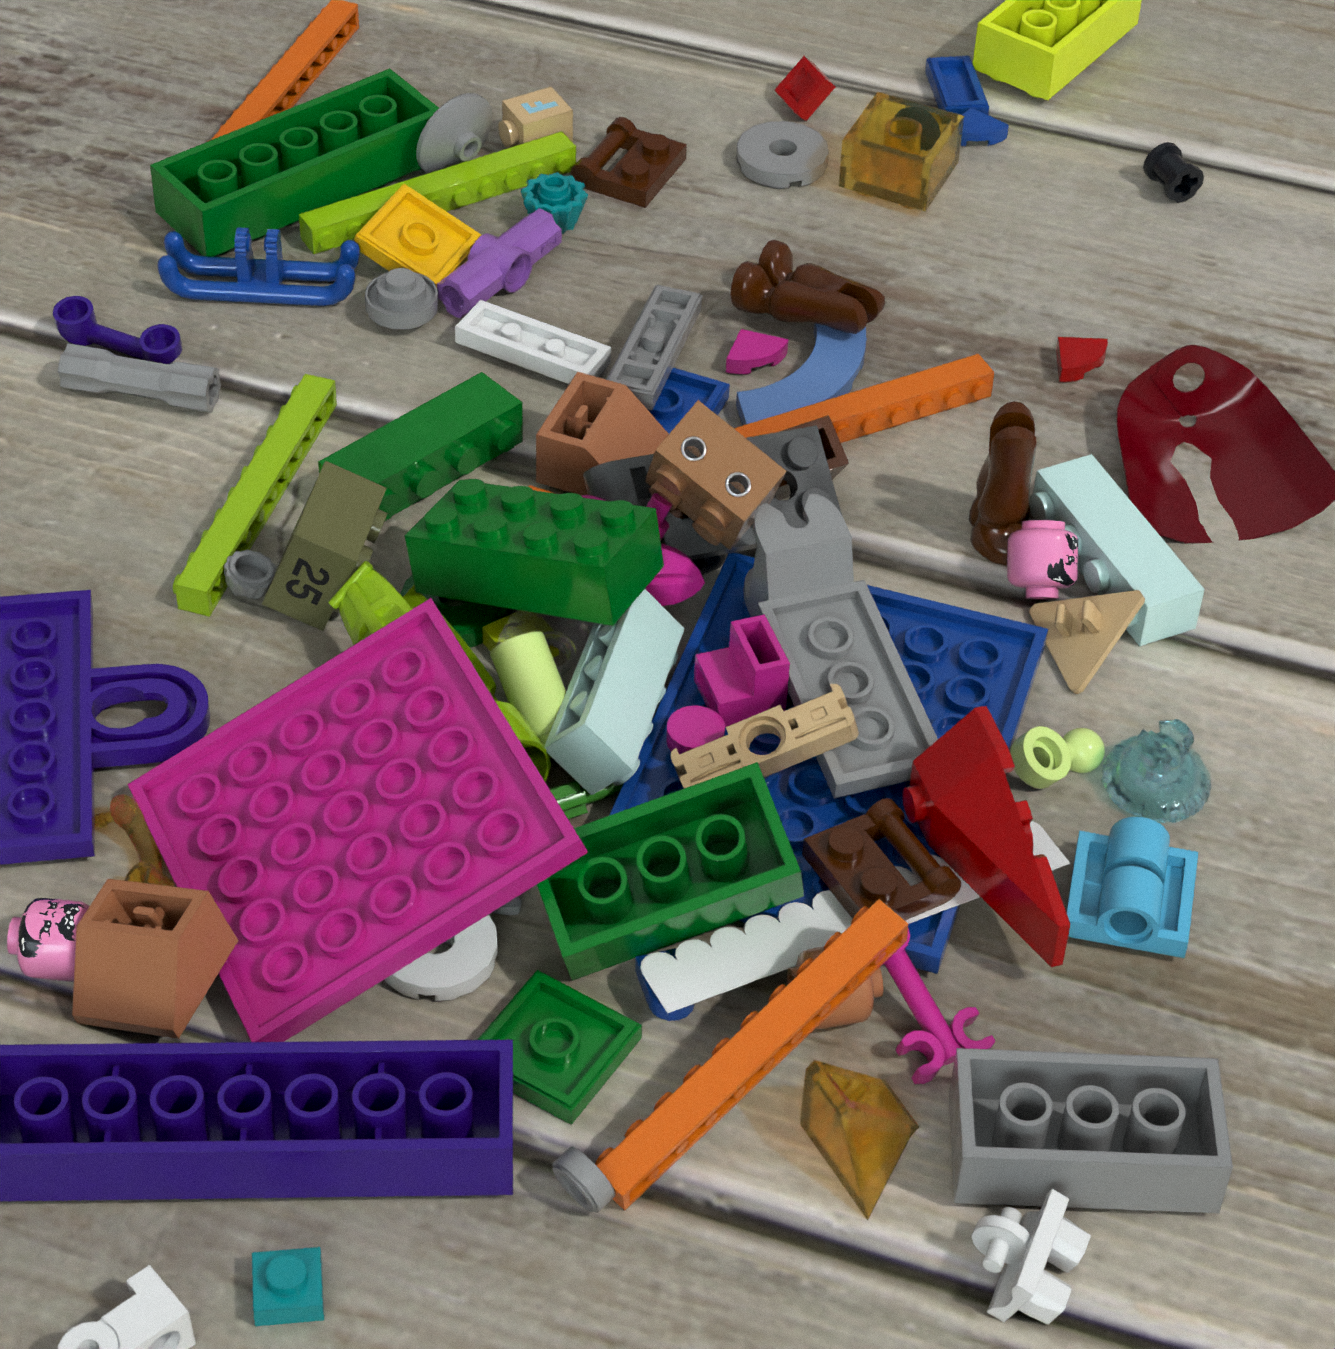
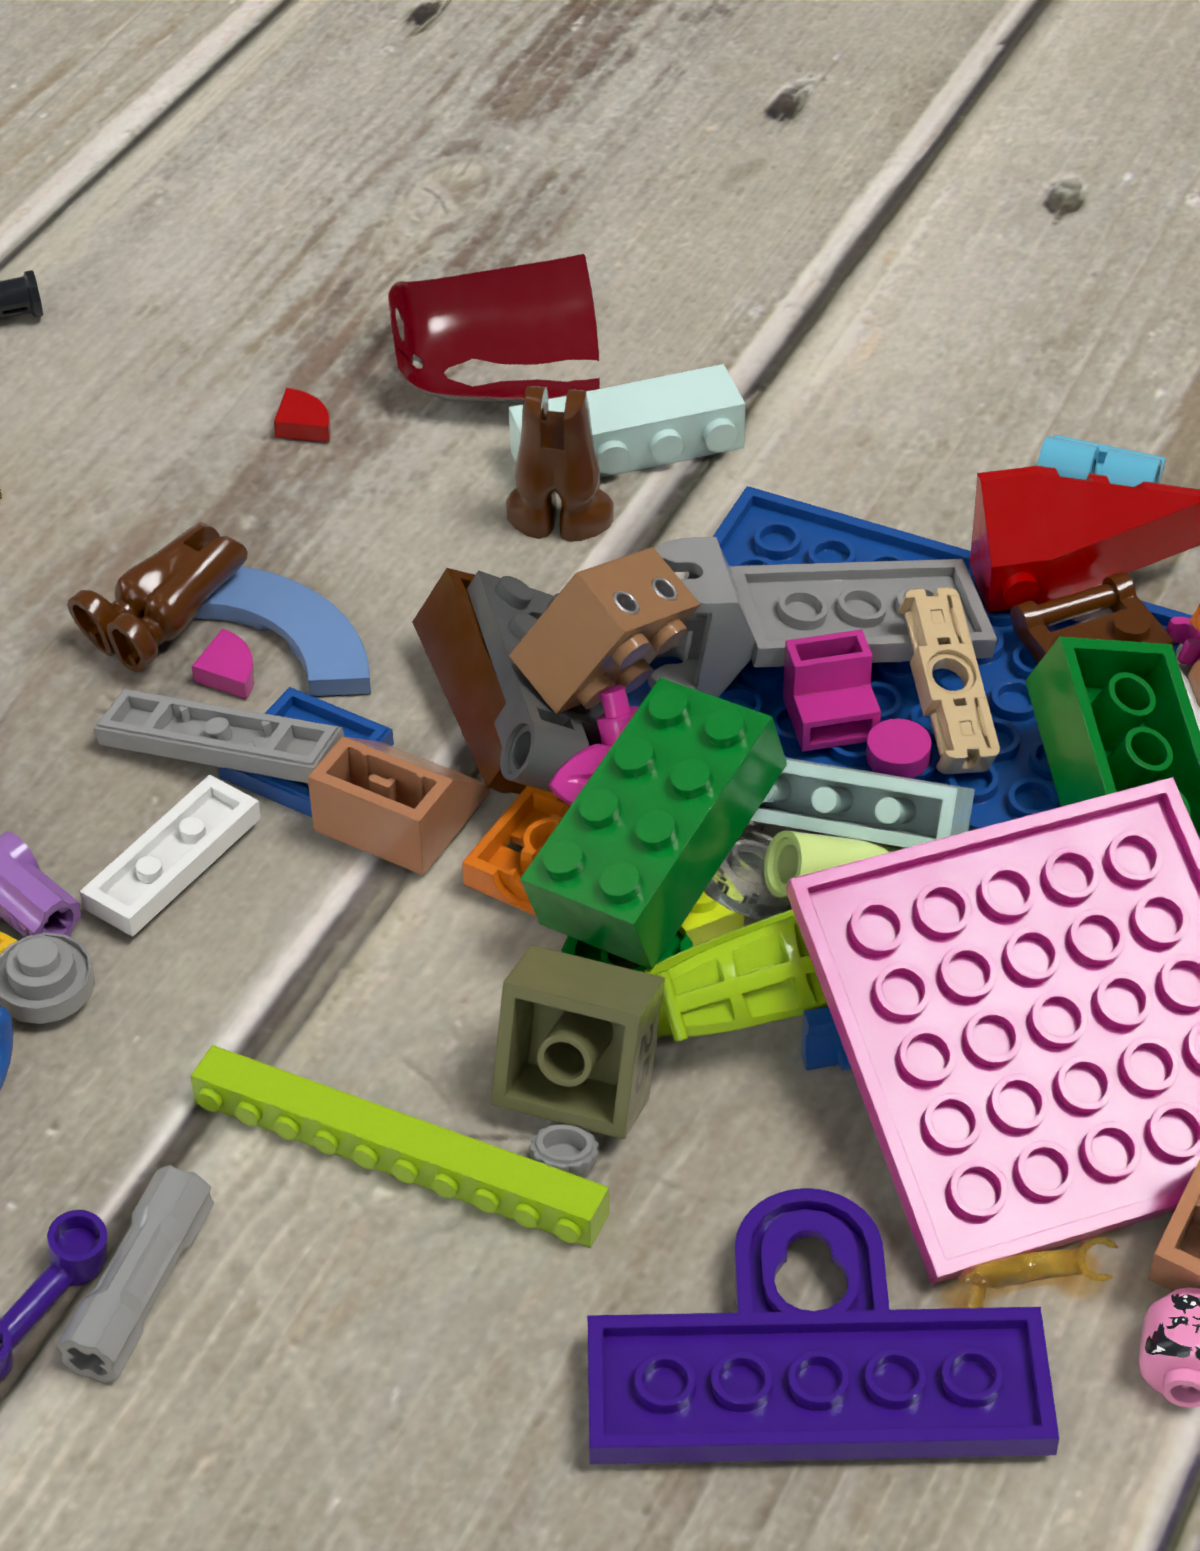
camera: 80 degrees left, 0 degrees up
green brick [318,372,523,521] -> none
orange piece [734,354,994,443] -> none
bright pink head [1007,520,1079,600] -> none
yellowish green plate [1010,726,1105,789] -> none
tan piece [1029,590,1145,694] -> none
clear light blue hair [1101,719,1212,823] -> none

